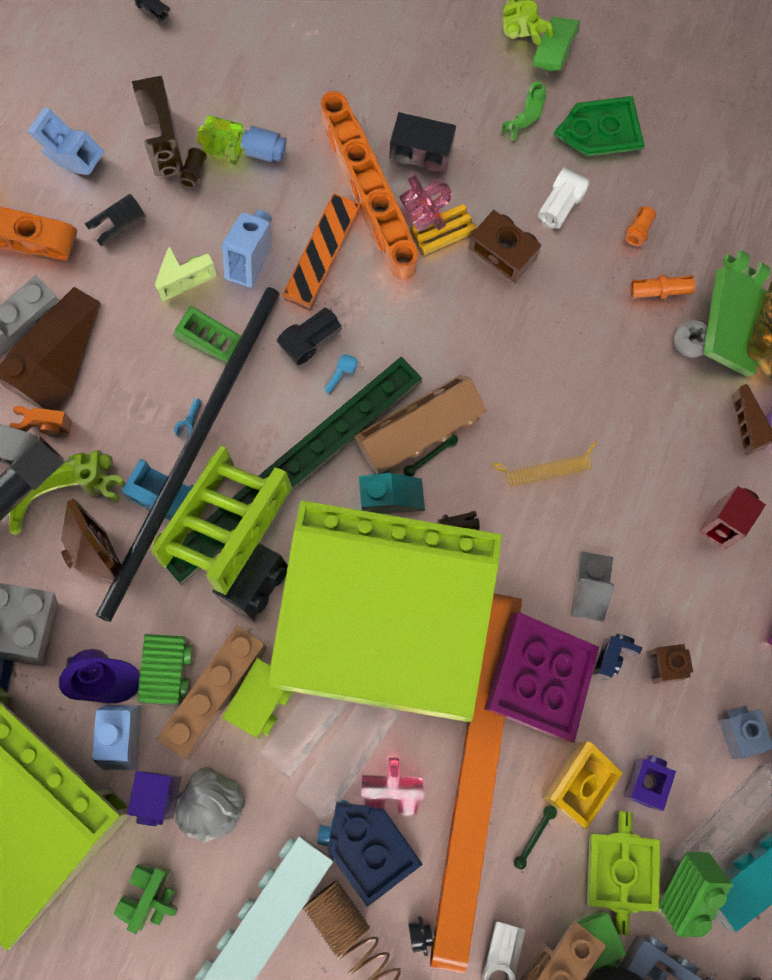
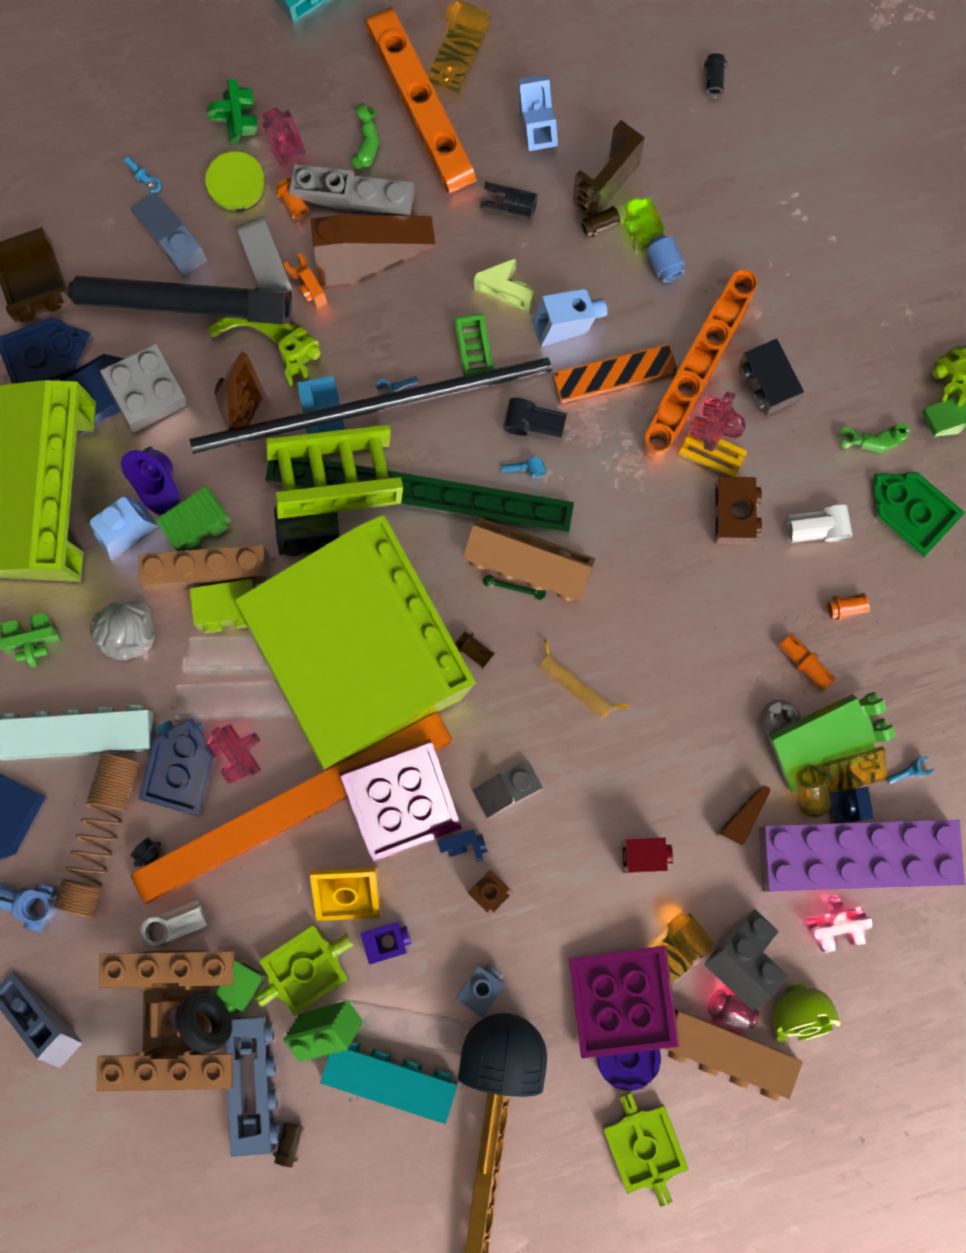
camera: 60 degrees right, 5 degrees up
dark purple brick [127,771,182,826] -> none
teal slope [359,473,425,514] -> none
dark green hinge [514,806,557,870] -> none

